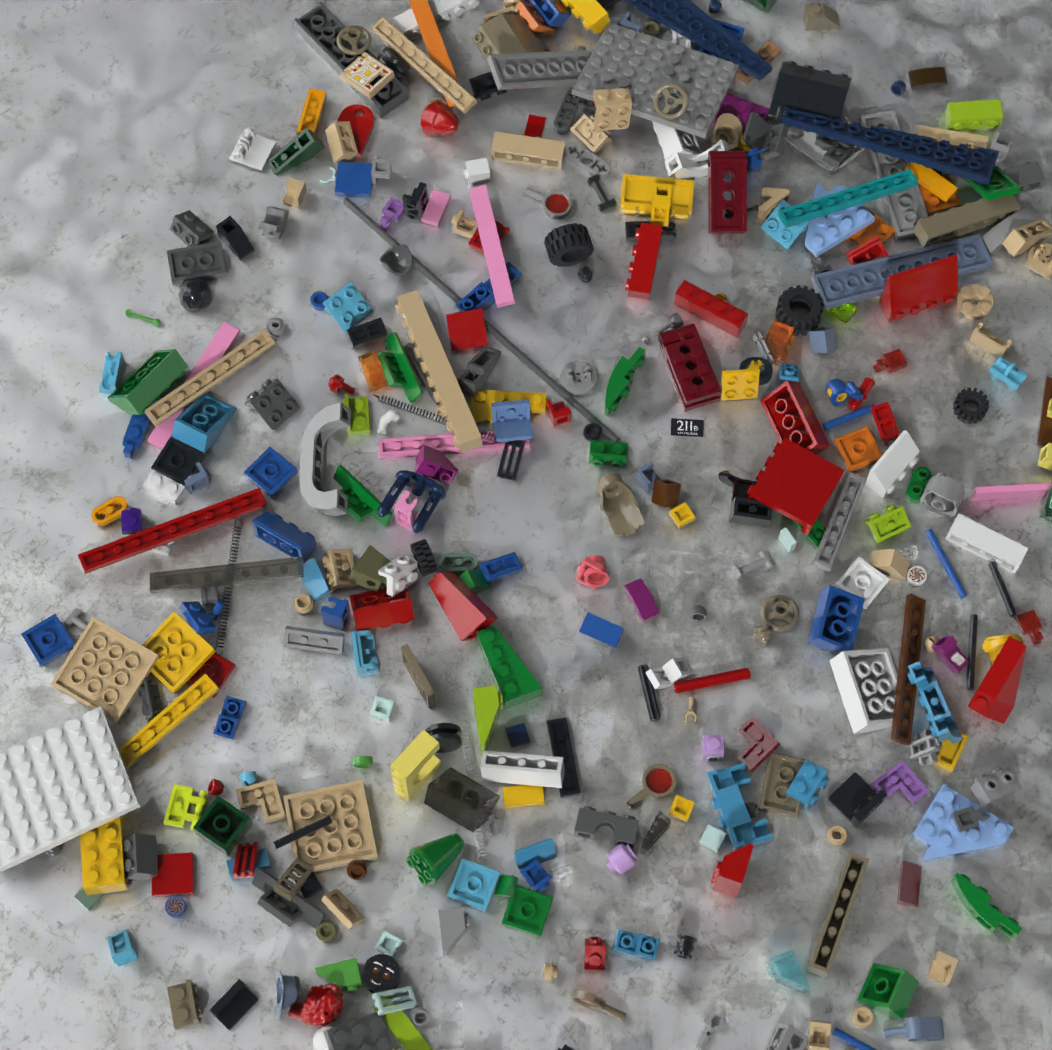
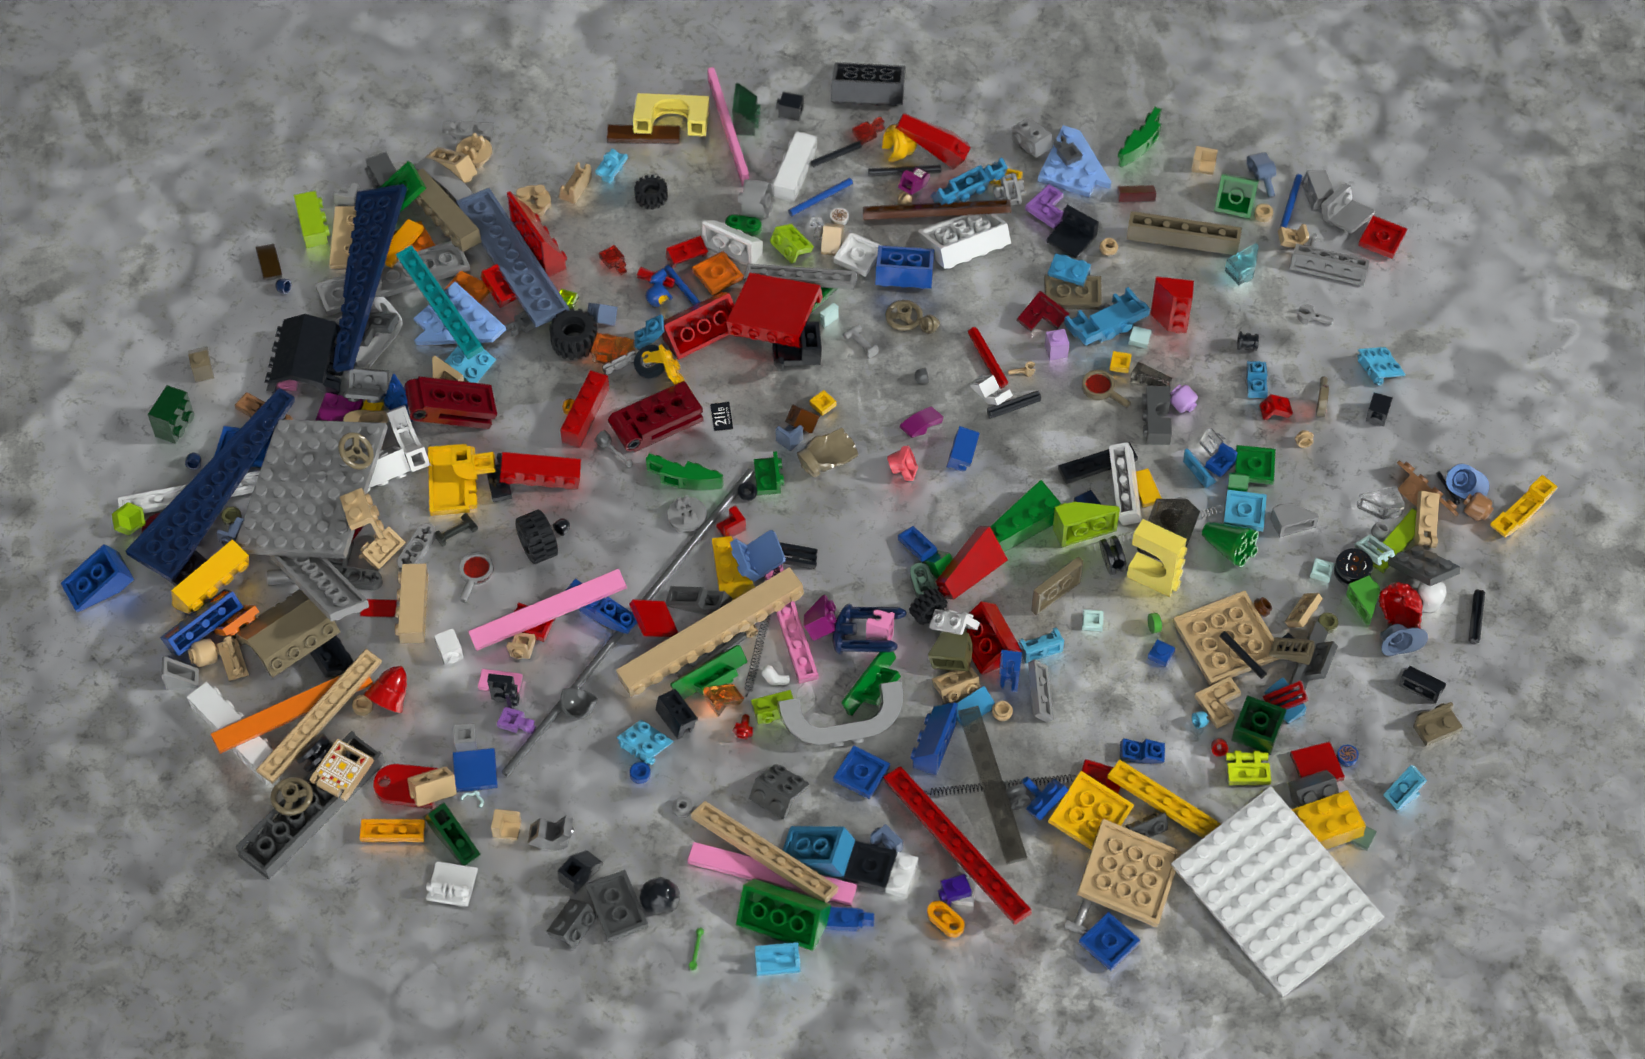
camera: 100 degrees left, 10 degrees down
none -> blue plate [1148,639,1176,667]

